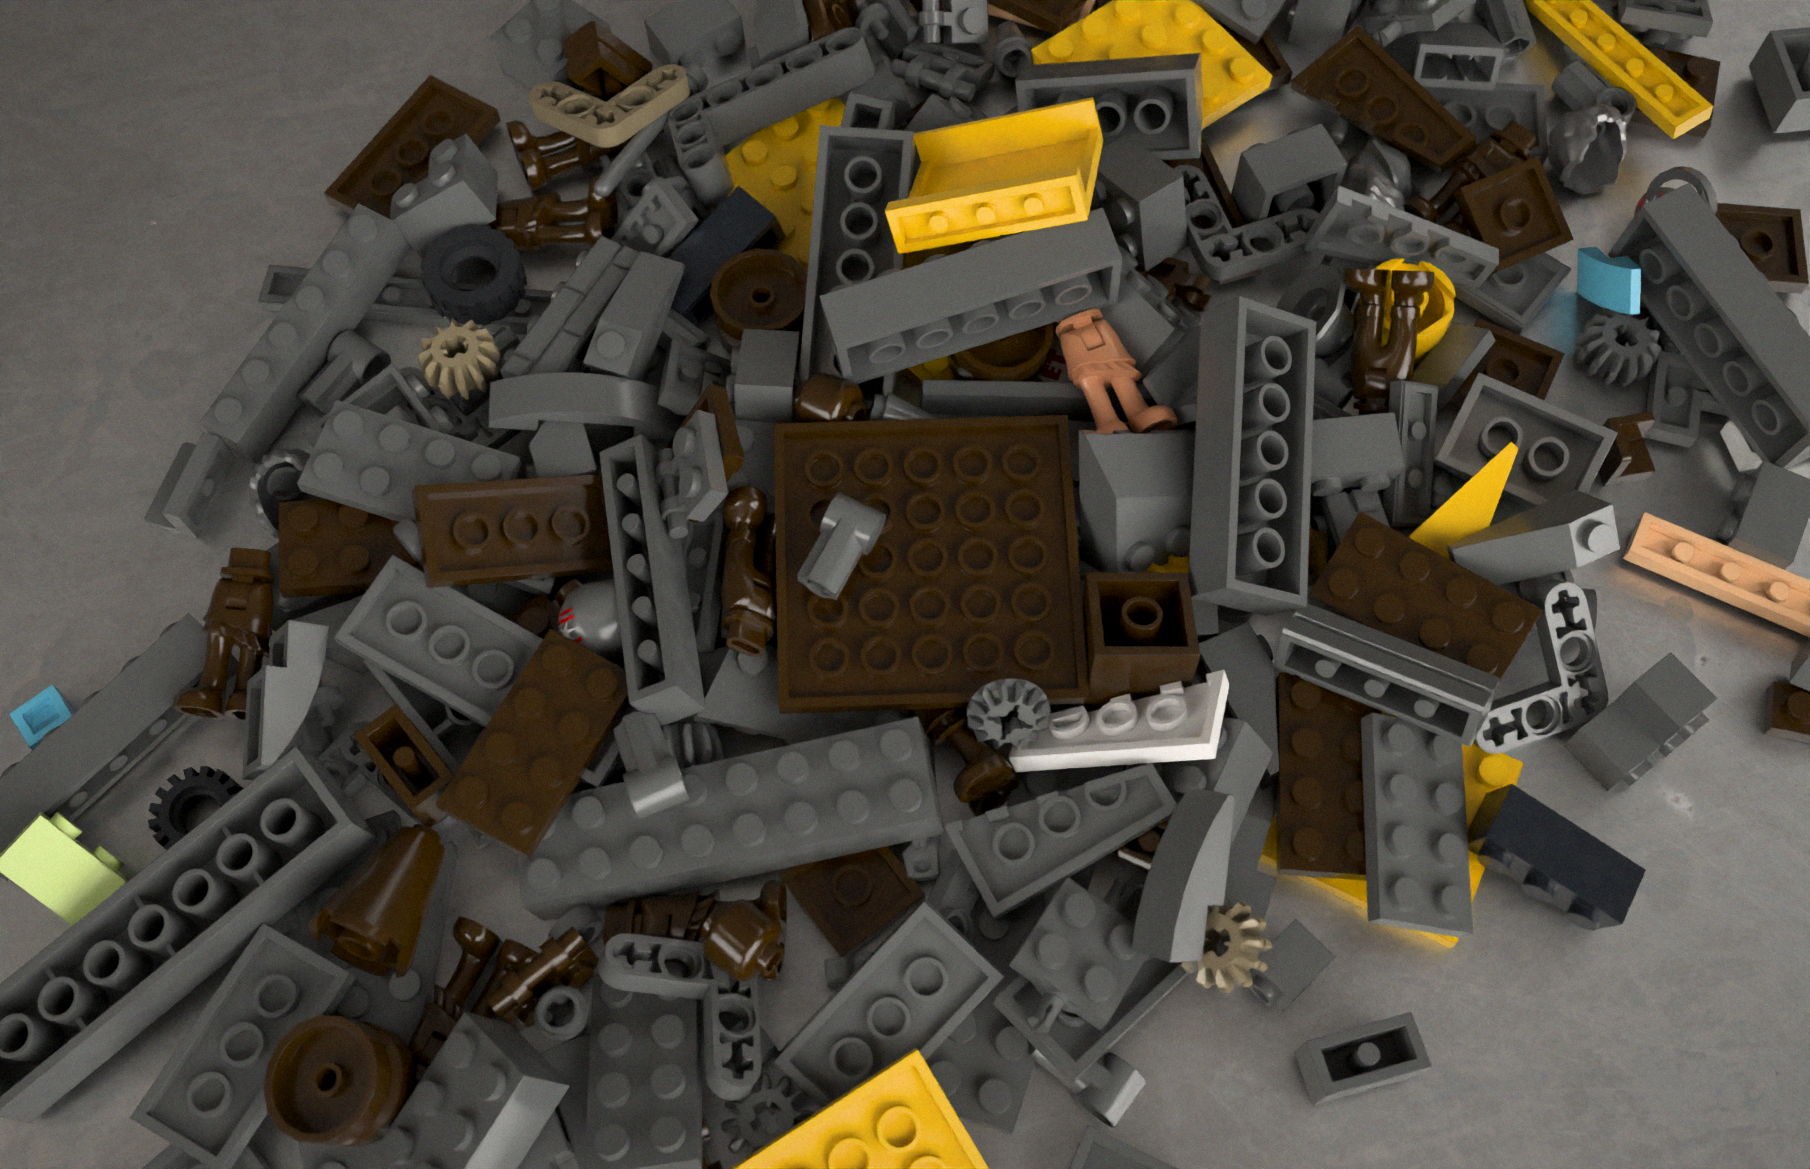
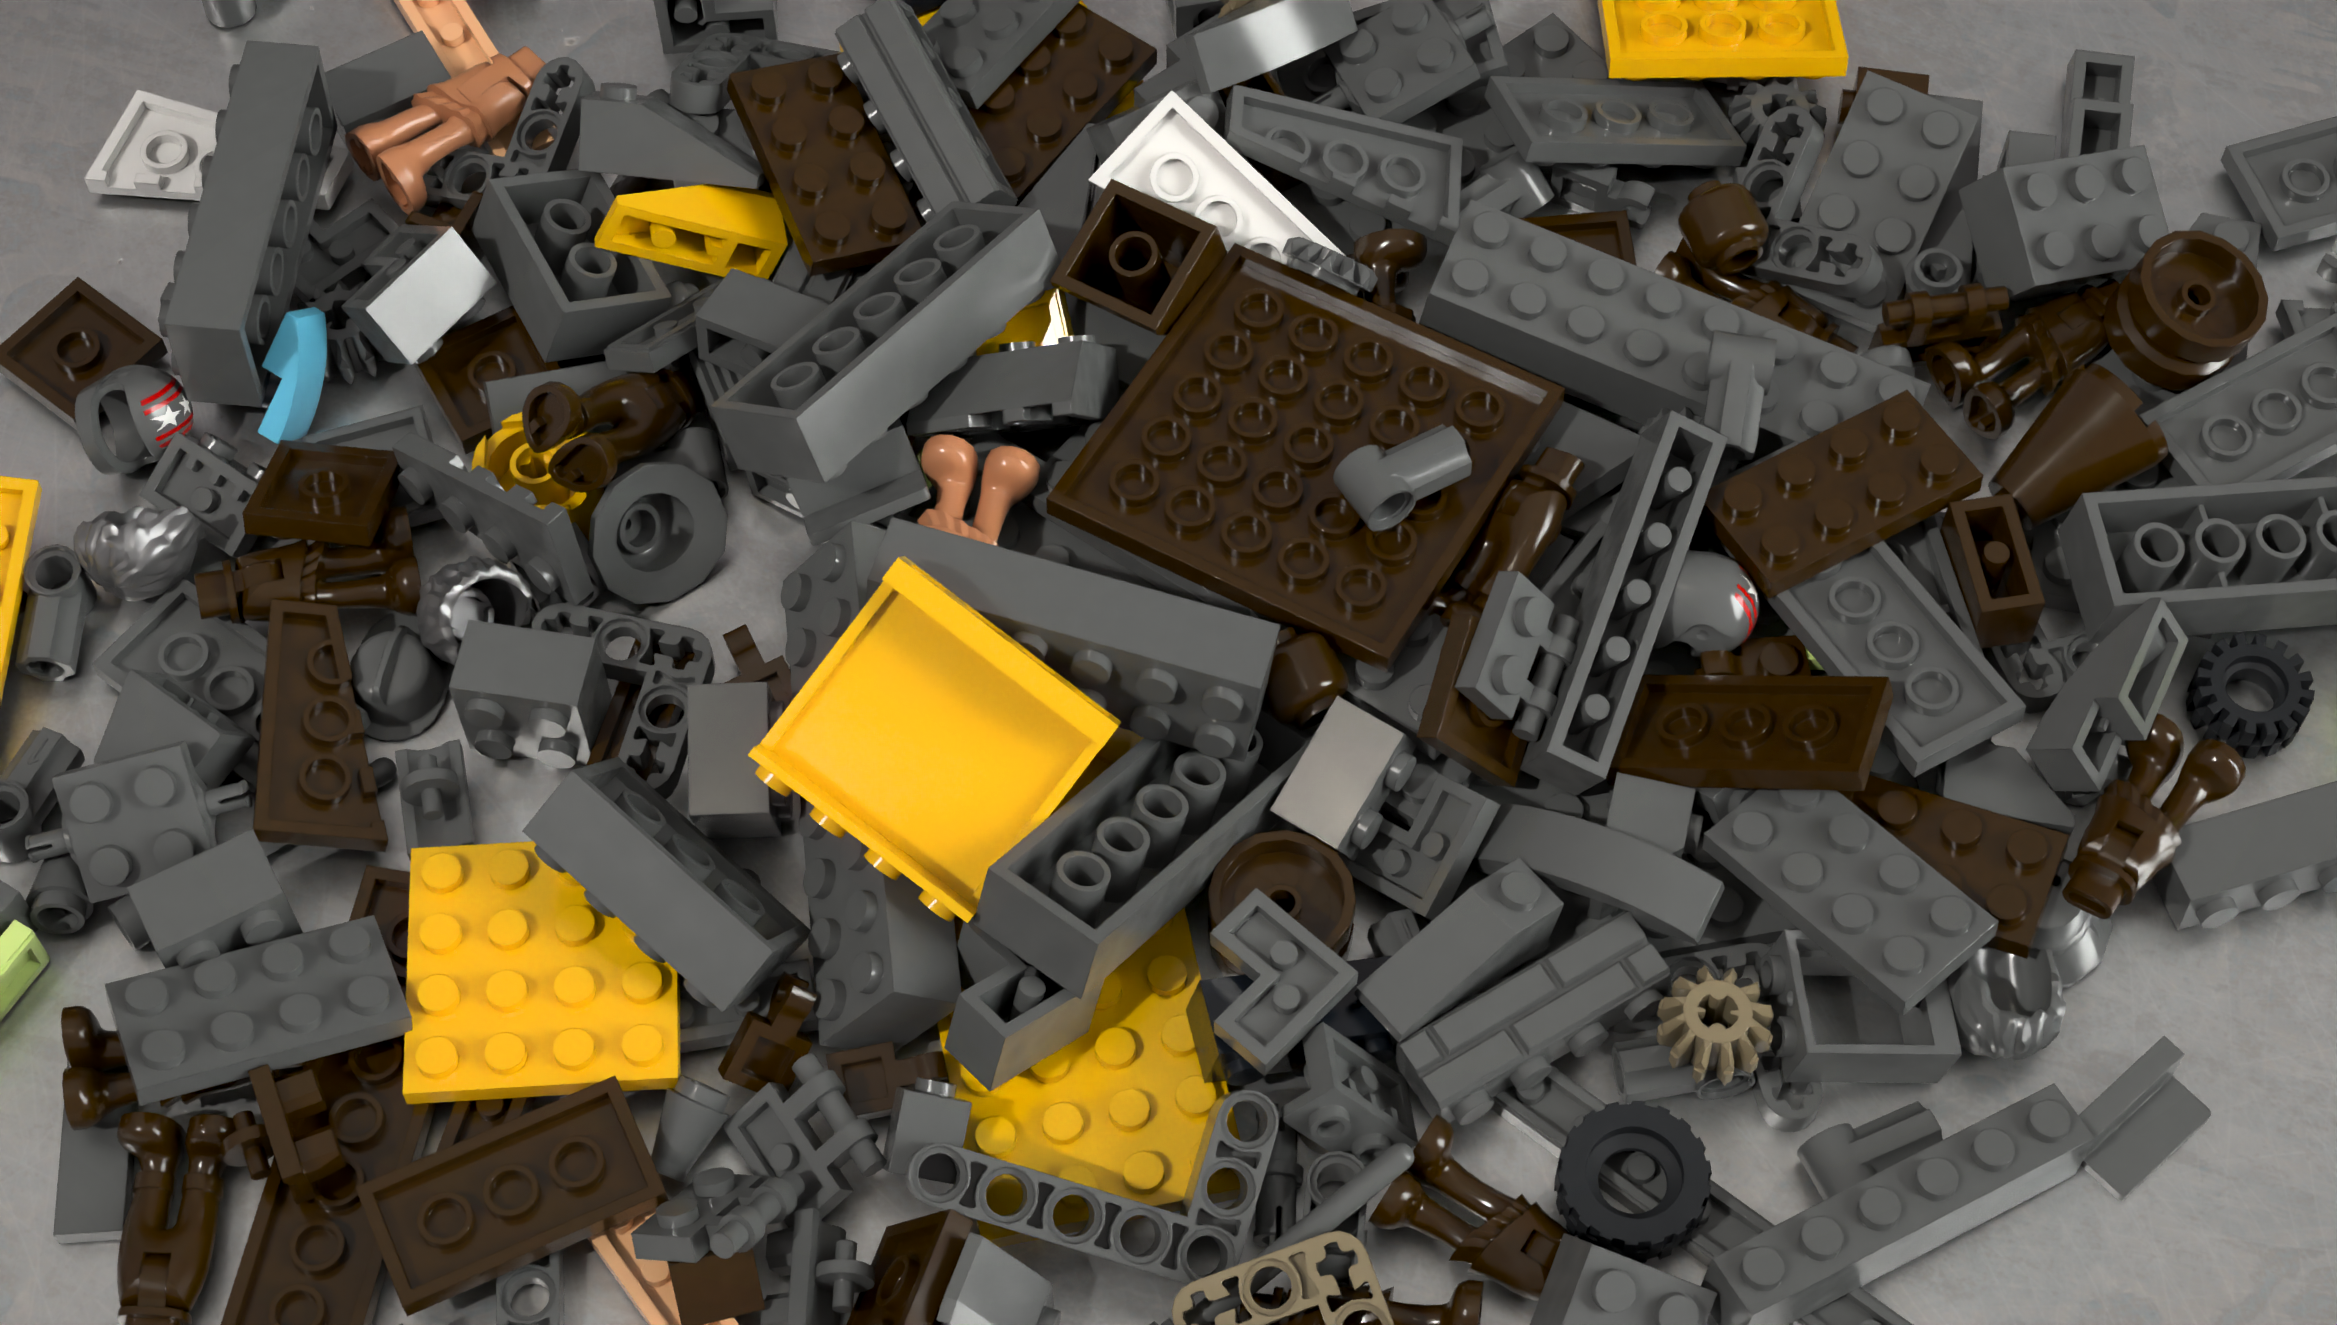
camera: 150 degrees left, 5 degrees down
dark grey tile [392,517,423,566] -> none
none -> dark grey bracket [139,431,266,558]
none -> brick [341,224,497,365]
none -> nougat piece [345,46,546,215]
none -> dark grey hips [395,739,476,862]
none -> dark grey beam [423,57,596,209]
none -> dark brown plate [718,971,817,1093]
none -> dark grey plate [1210,888,1358,1076]

